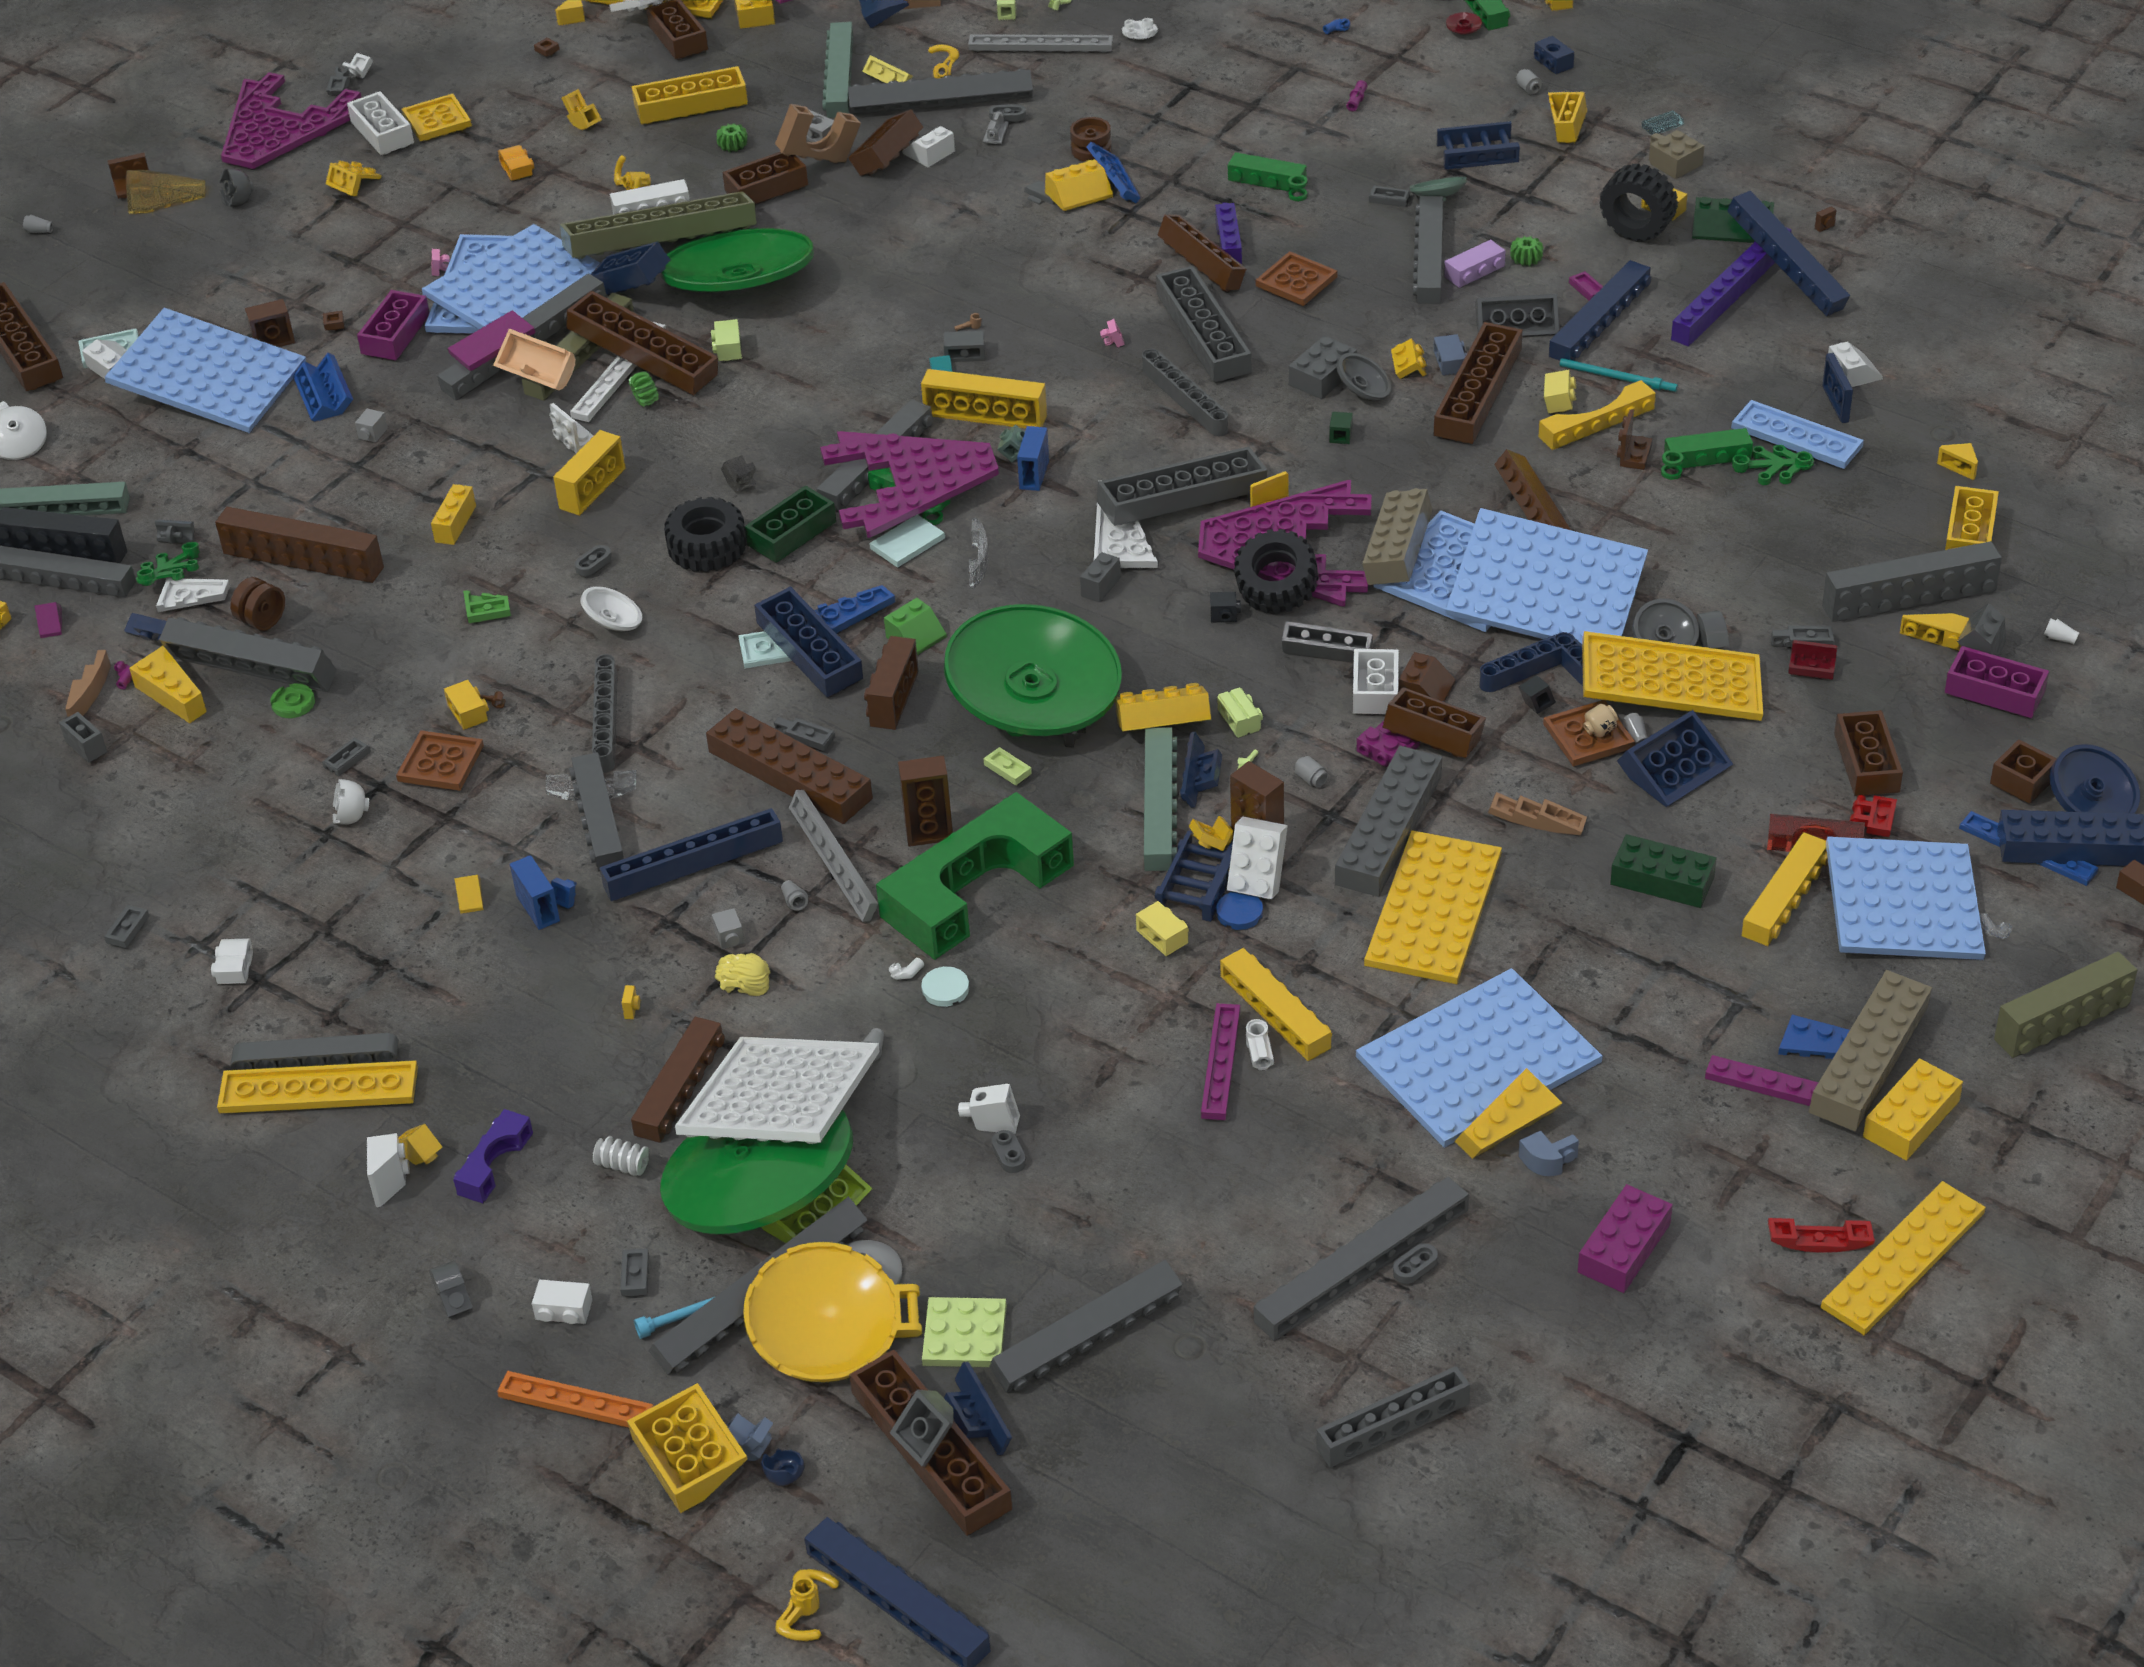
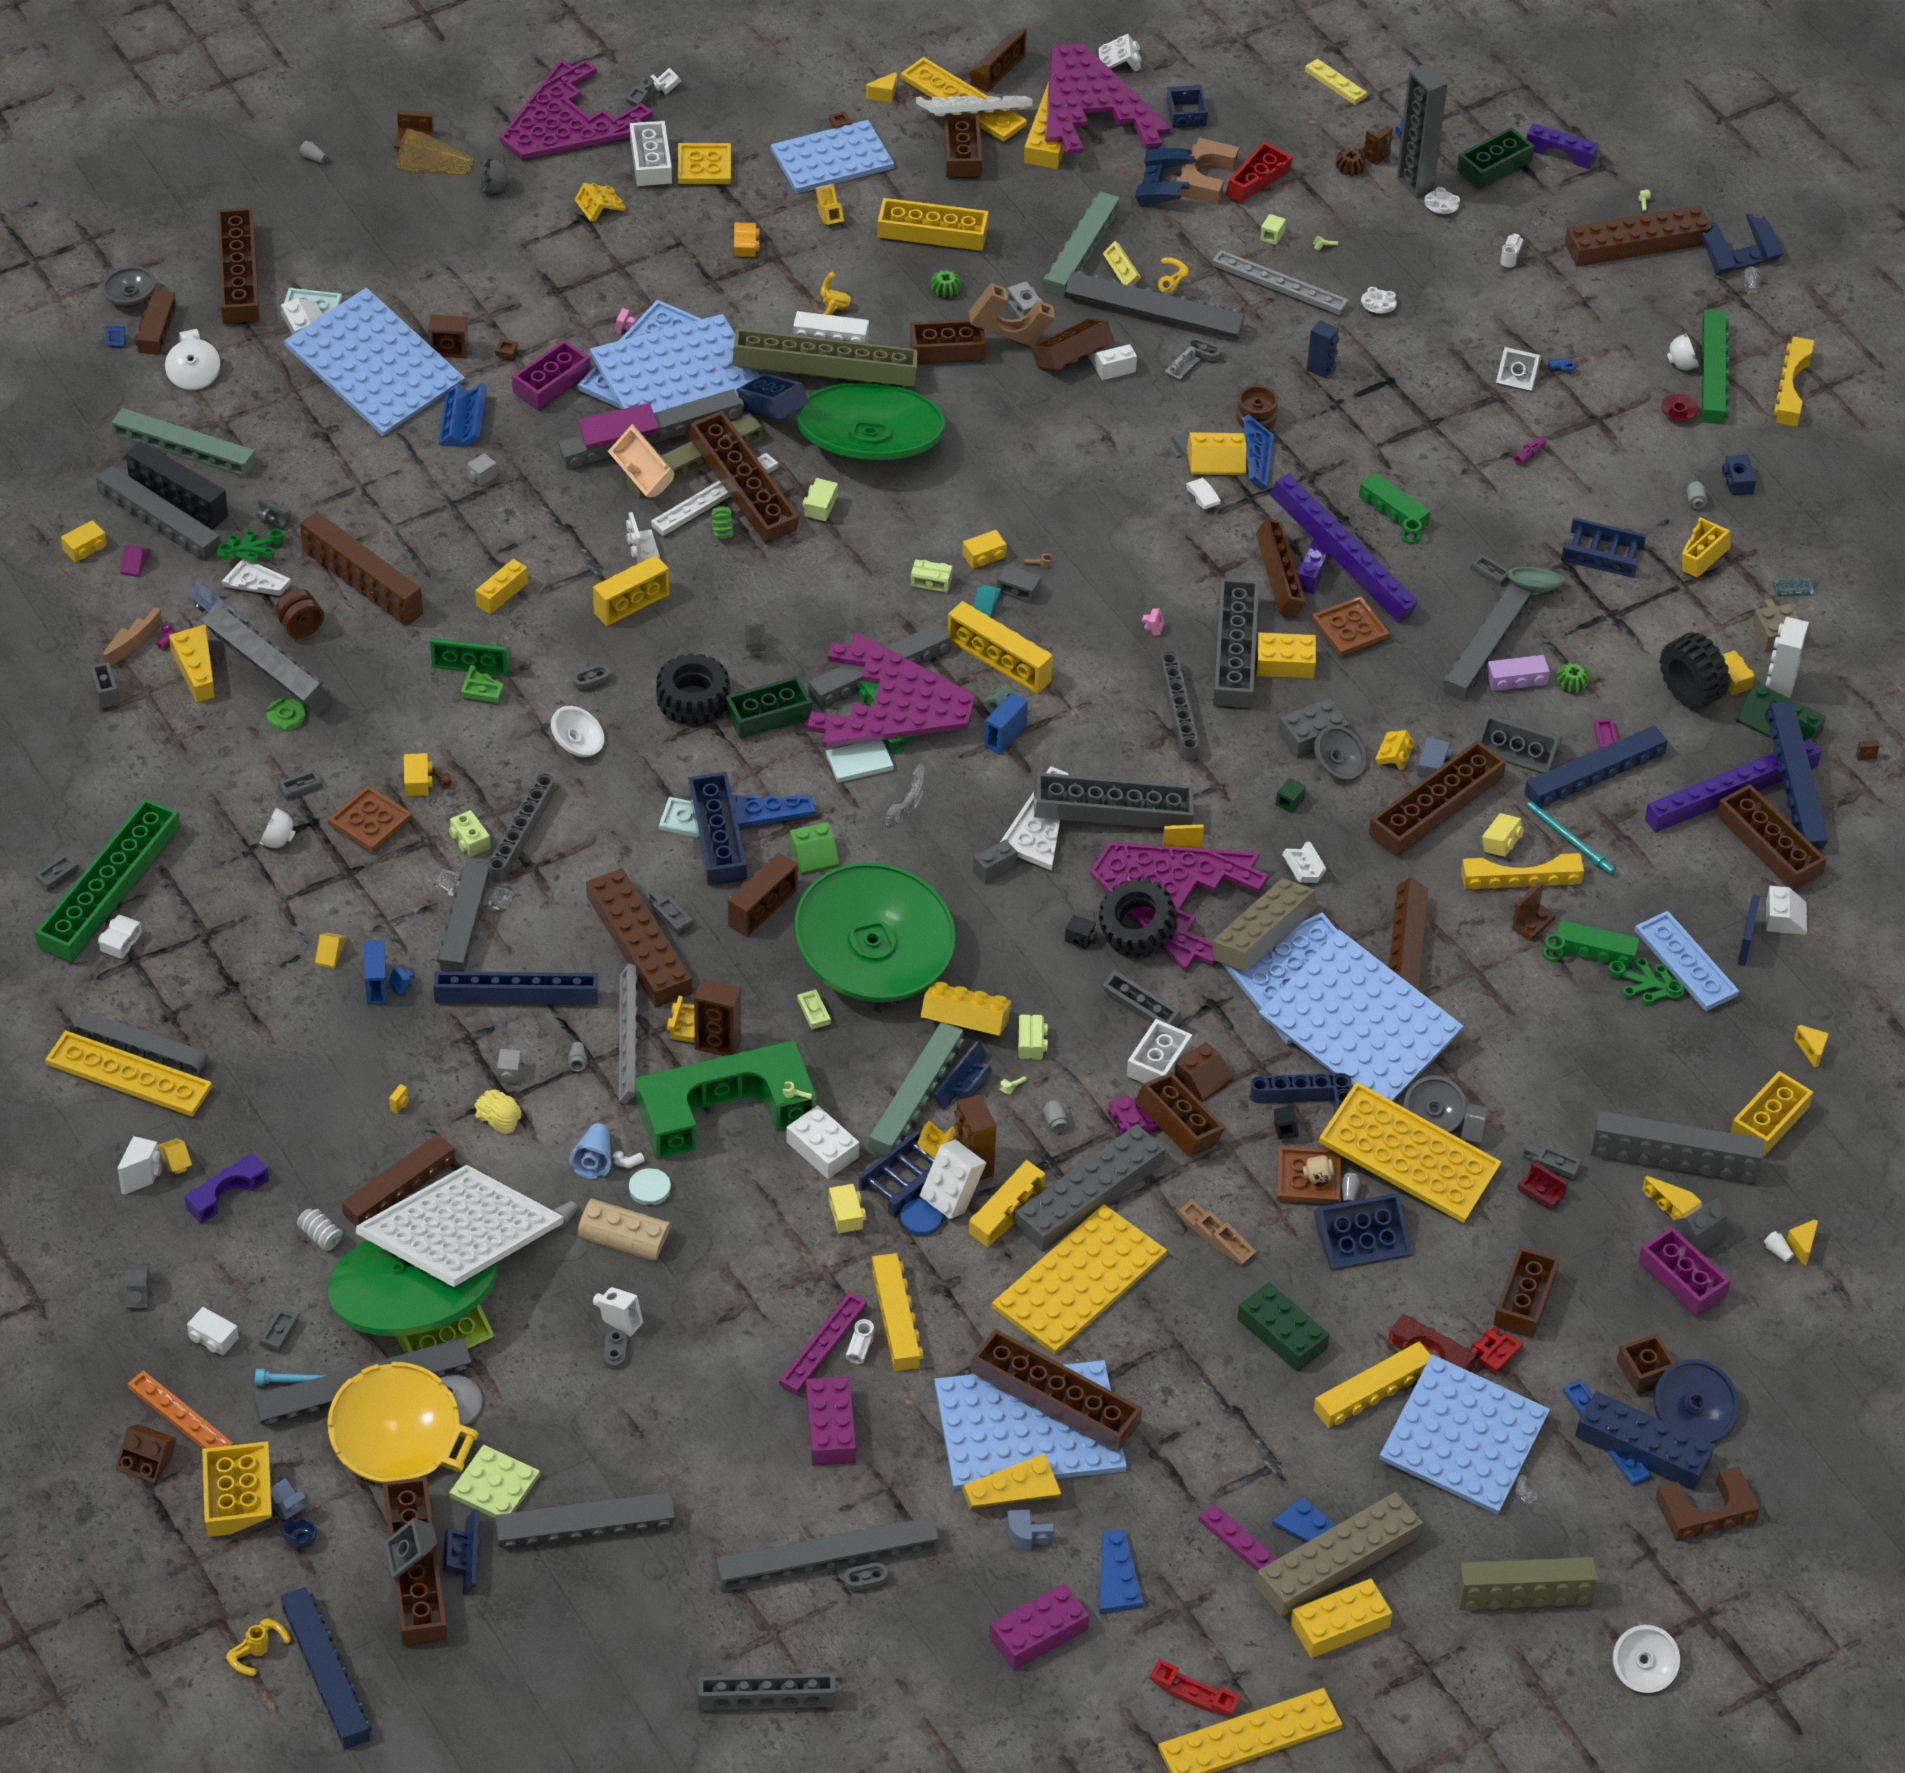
camera: 20 degrees right, 5 degrees up
none -> green brick [35,798,181,962]
none -> reddish brown slope [116,1424,177,1483]
none -> green slope [430,638,512,677]
none -> yellowish green brick [449,810,491,858]
none -> light blue cone [569,1123,611,1179]
none -> tan container [578,1198,672,1261]
none -> yellow bracket [667,996,695,1043]
none -> light blue plate [771,120,894,194]
none -> yellowish green hand [782,1081,812,1099]
none -> white brick [787,1105,859,1179]
none -> magenta brick [806,1376,856,1466]
none -> yellowish green brick [910,559,953,593]
none -> yellow brick [962,530,1007,569]
none -> yellow wedge [969,1160,1045,1248]
none -> reddish brown brick [971,1328,1142,1452]
none -> blue wing [1099,1529,1143,1614]
none -> white slope [1186,478,1221,509]
none -> yellow brick [1257,632,1316,679]
none -> dark purple brick [1270,474,1418,623]
none -> white bracket [1282,842,1326,883]
none -> dark blue brick [1307,320,1340,379]
none -> white slope [1496,347,1542,391]
none -> reddish brown brick [1717,785,1826,890]
none -> white brick [1765,617,1809,698]
none -> yellow slope [1786,1220,1818,1265]

